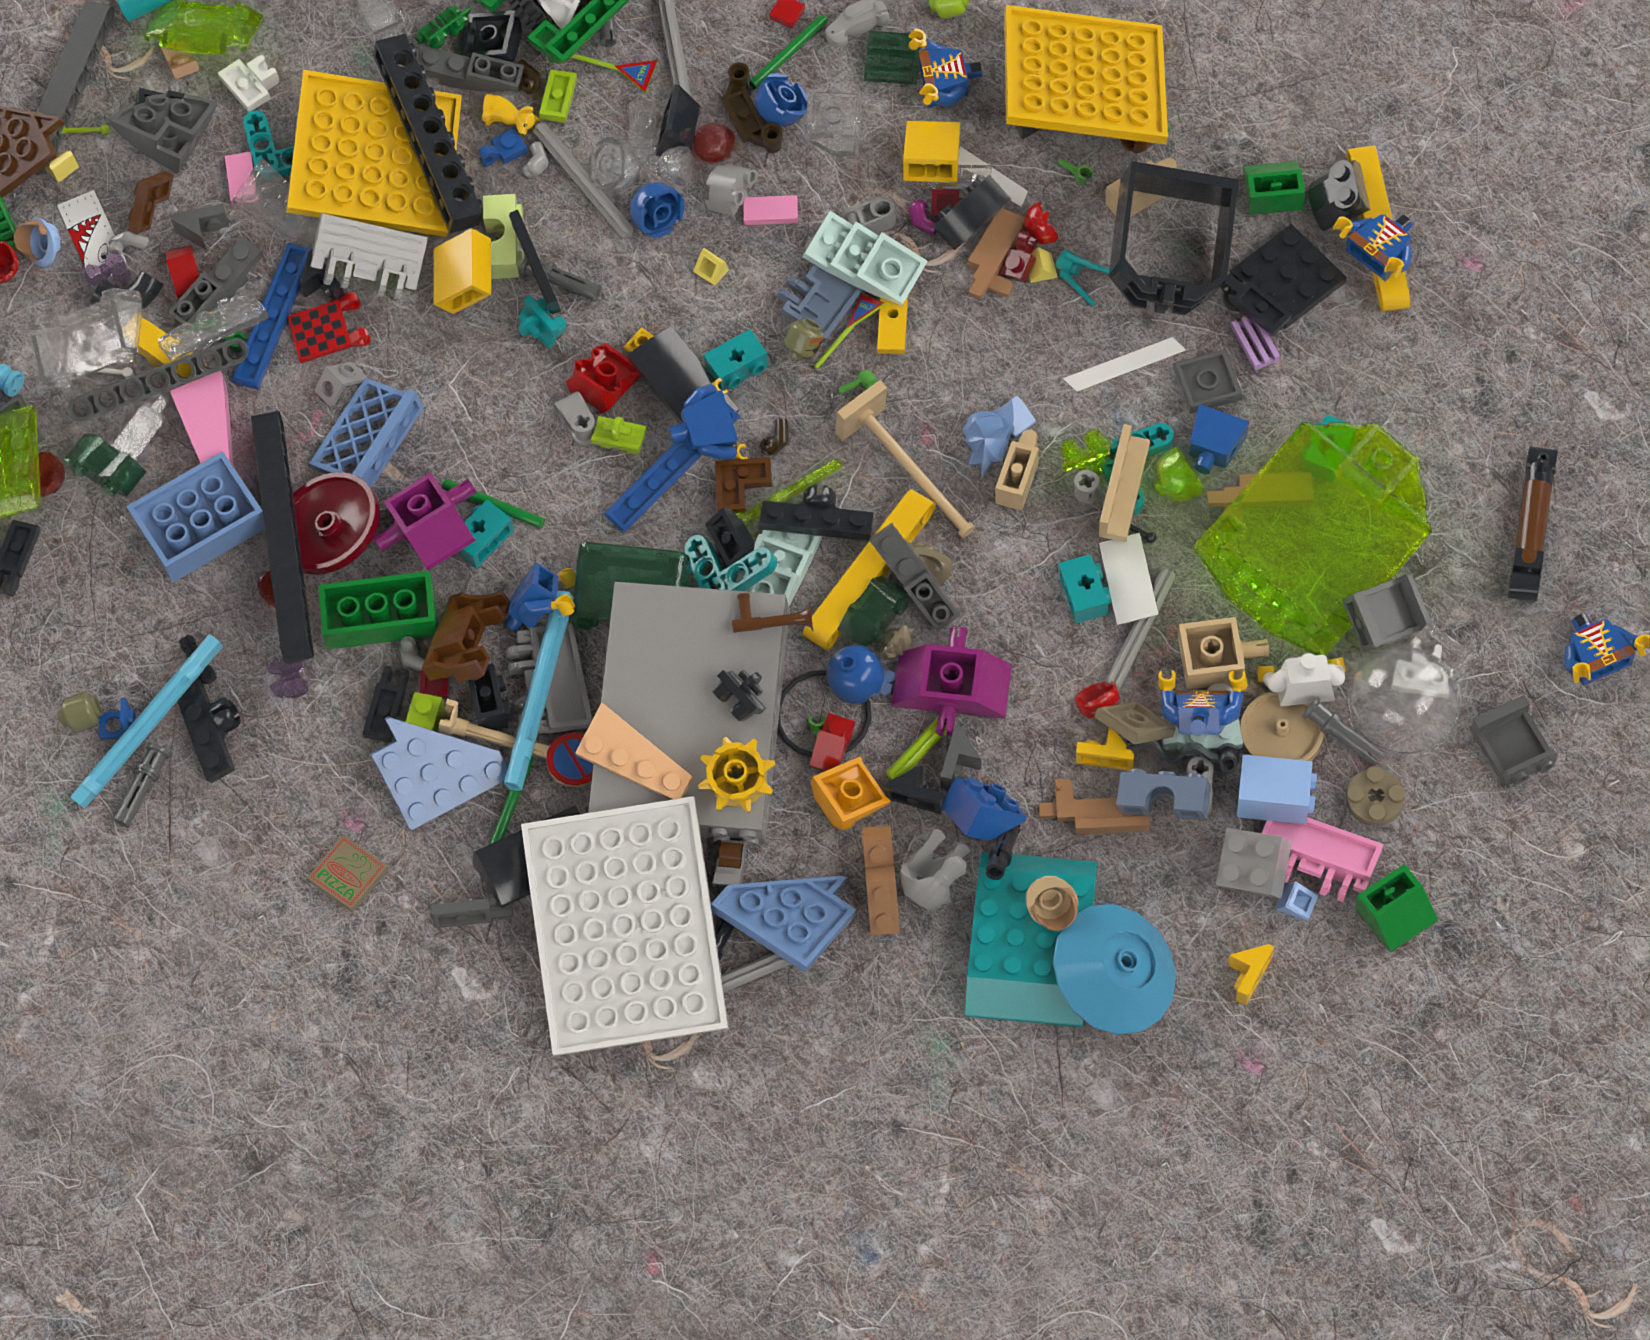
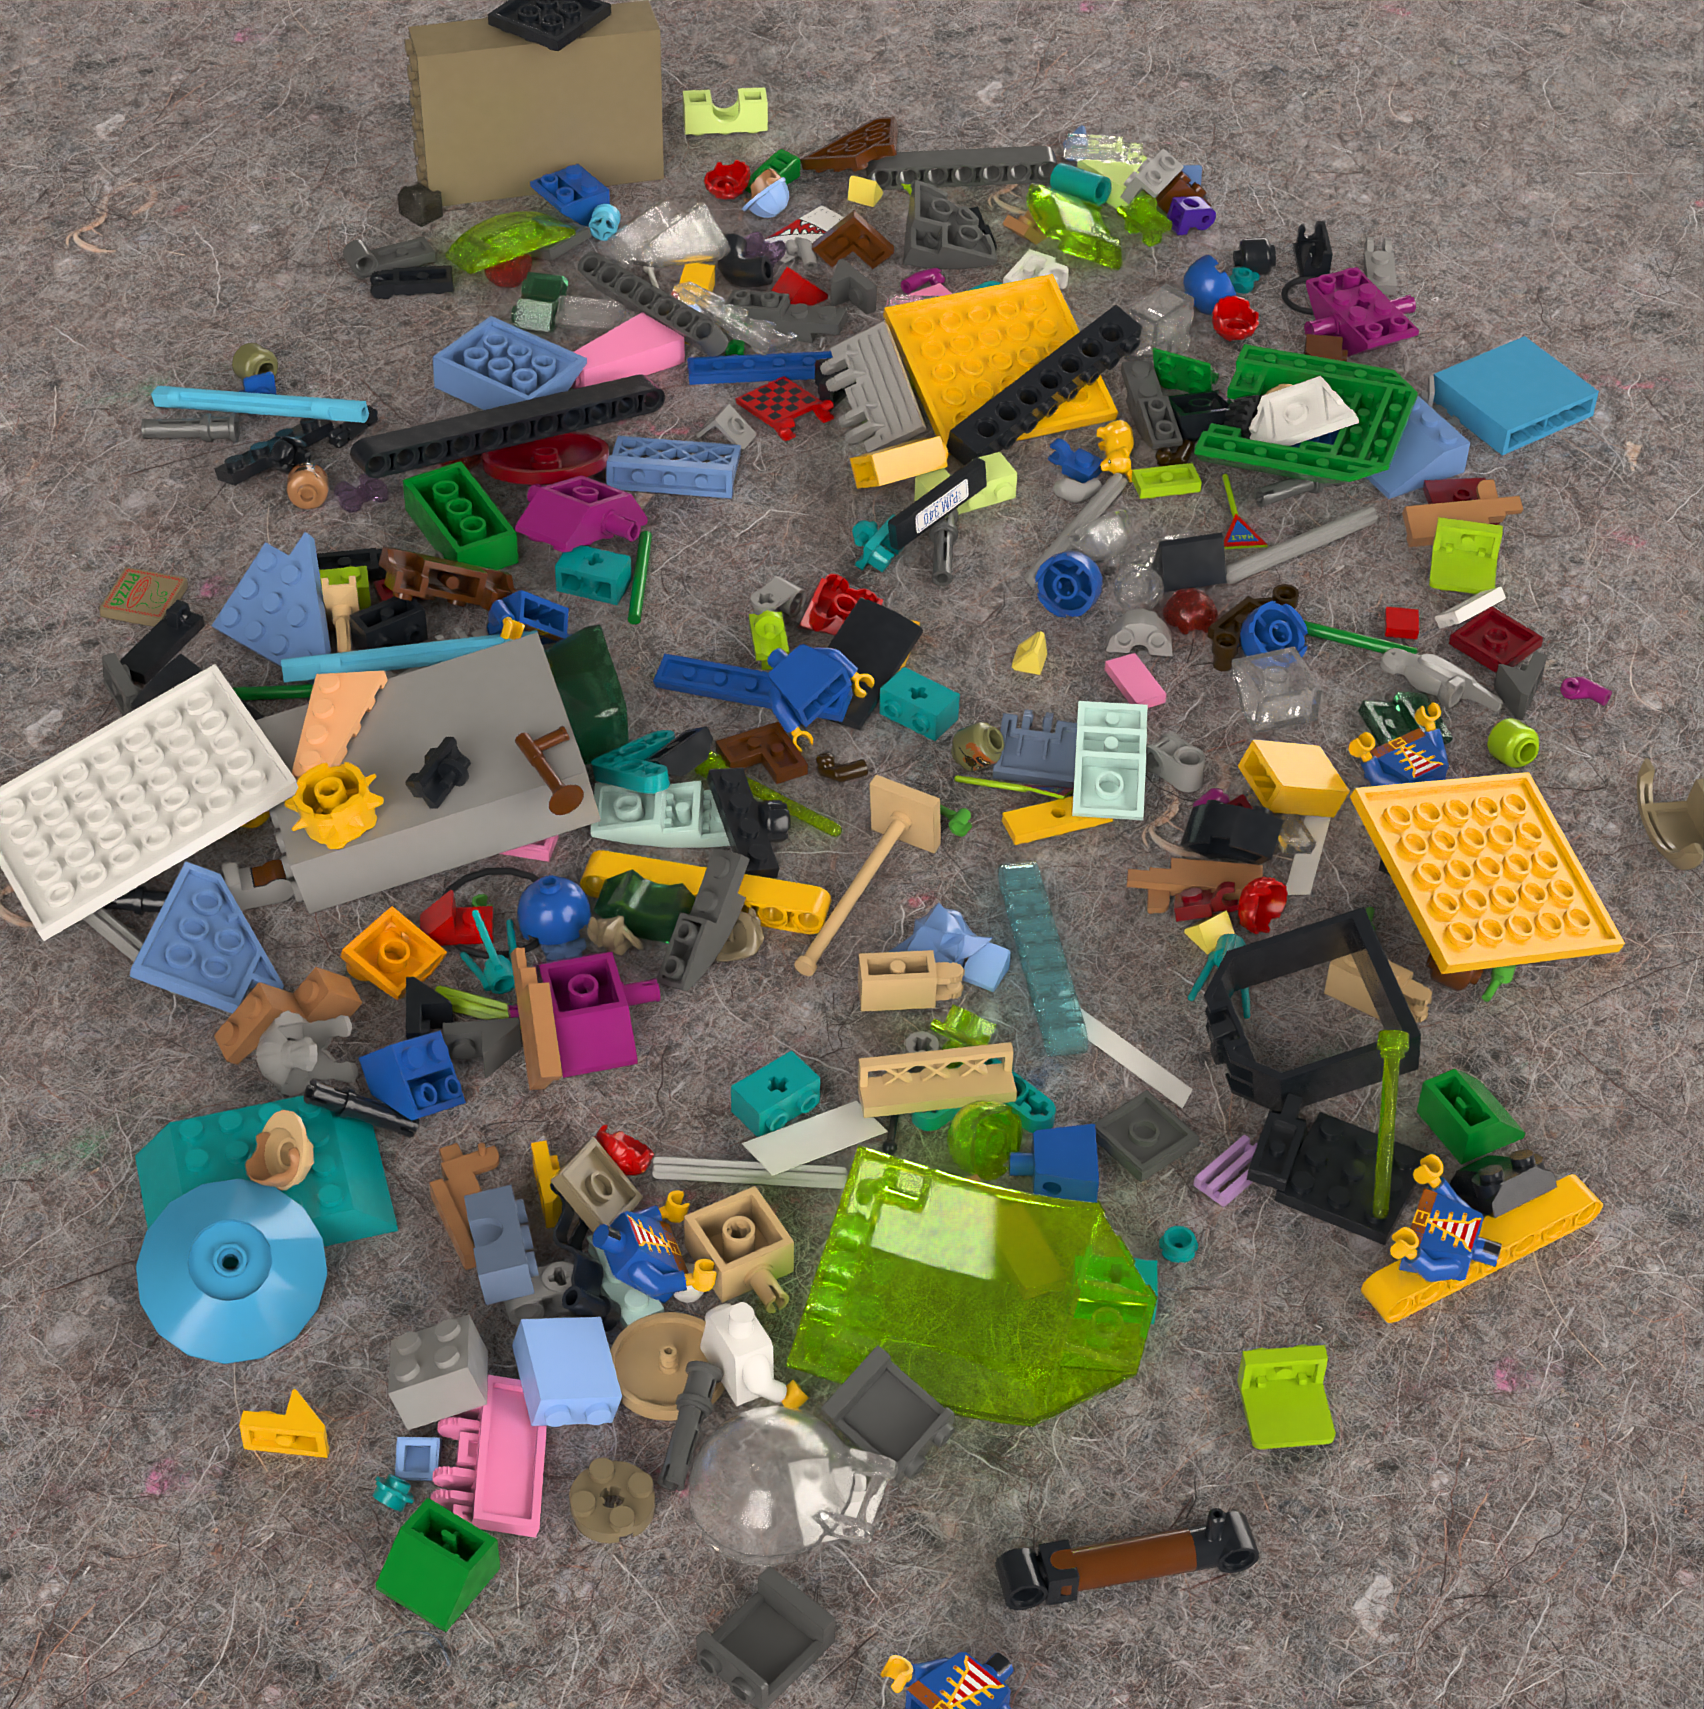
camera: 60 degrees right, 20 degrees down
none -> black hinge [120,600,205,685]
none -> medium nougat head [286,462,329,510]
none -> teal plate [372,1474,415,1512]
none -> teal plant [460,910,517,994]
none -> medium nougat piece [510,947,562,1090]
none -> magenta arm [901,267,945,294]
none -> clear light blue beam [998,861,1088,1057]
none -> teal plate [1159,1226,1198,1263]
none -> lime bracket [1237,1344,1336,1449]
none -> clear neon green piece [1373,1030,1410,1219]

